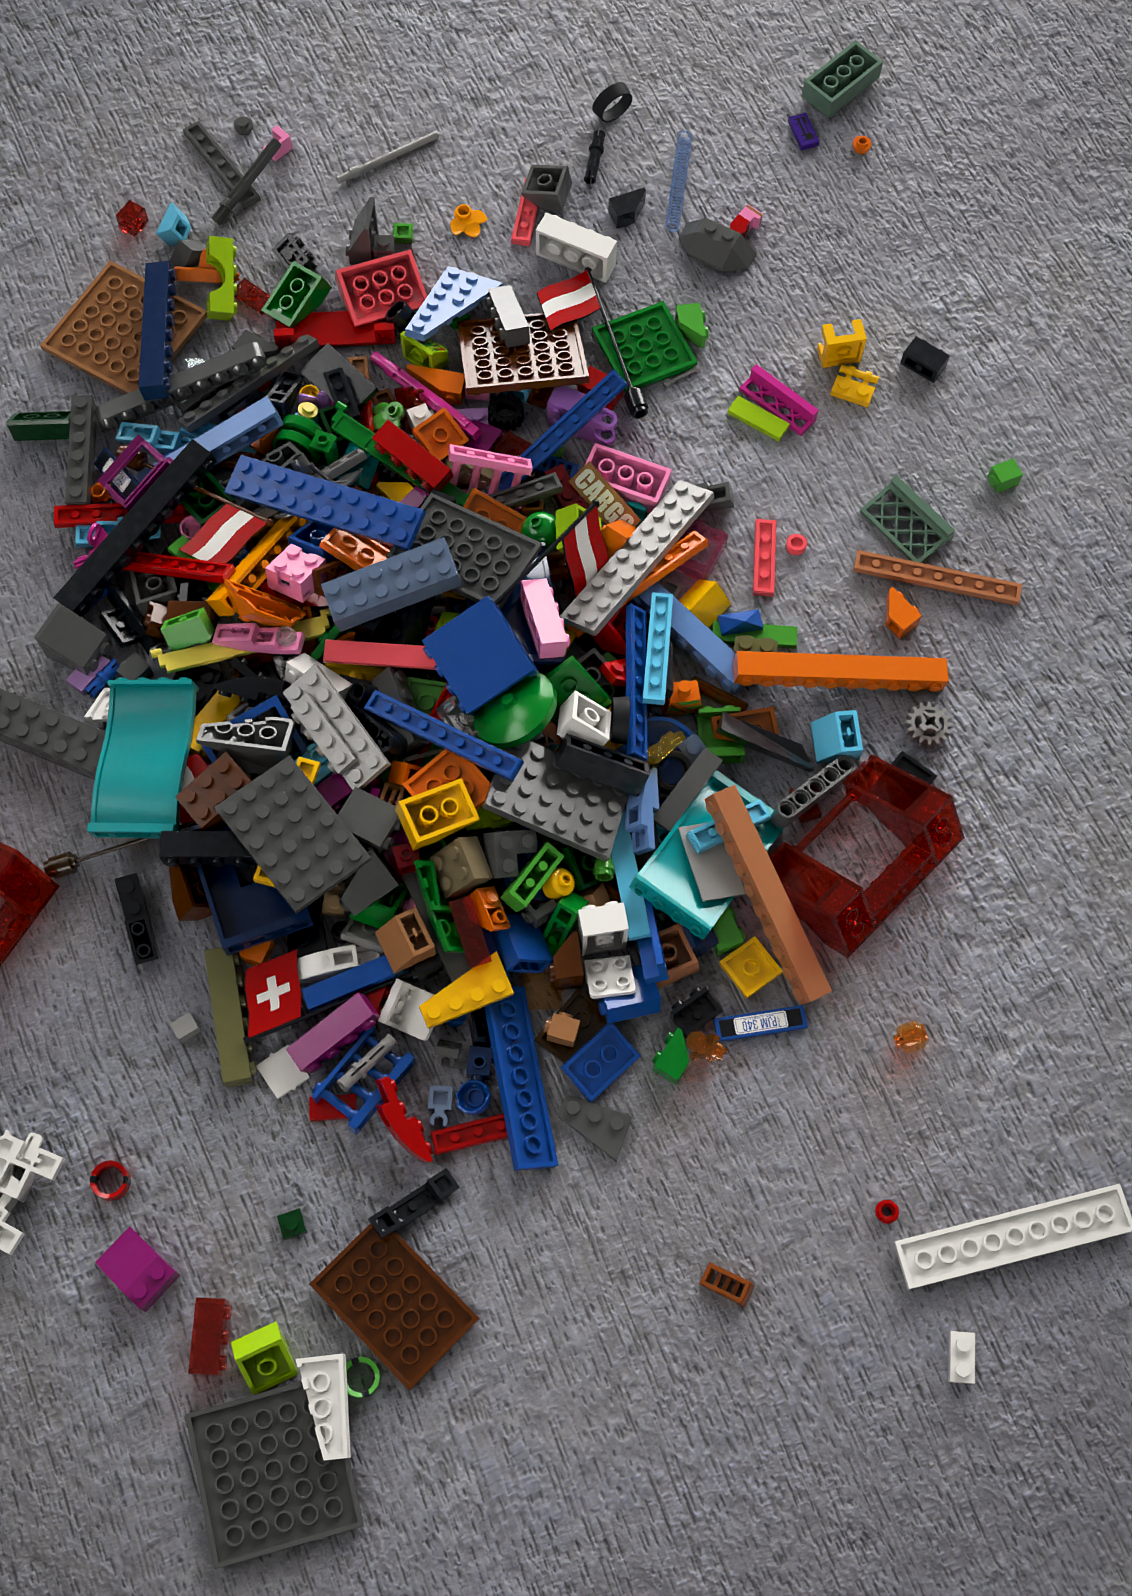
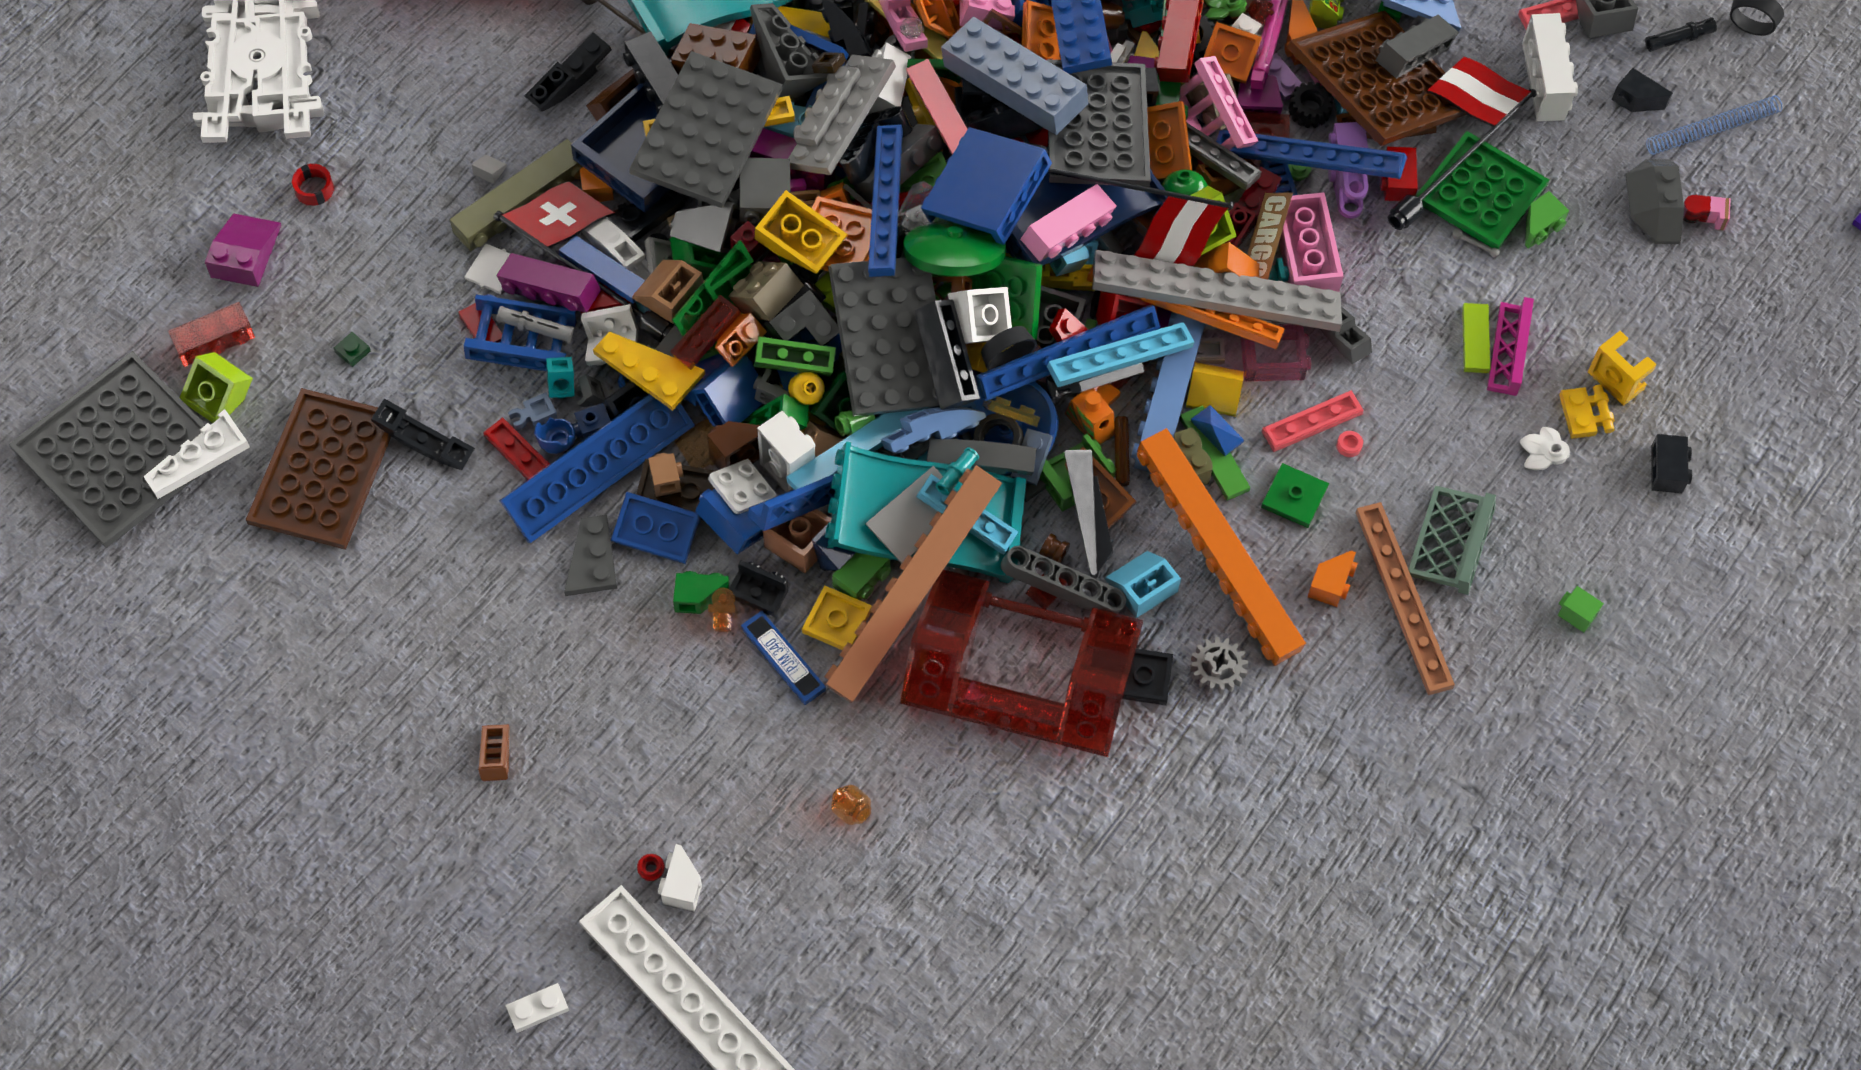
camera: 60 degrees right, 5 degrees down
bright green piece [346,1357,381,1399] -> none
red slope [375,1076,433,1162] -> none
none -> teal brick [546,357,575,398]
none -> white slope [658,844,702,912]
none -> dark brown tile [812,52,846,74]
none -> teal pin [935,447,979,496]
none -> reddish brown wheel [1039,533,1070,563]
none -> green plate [1261,463,1329,528]
none -> white plate [1520,427,1570,470]

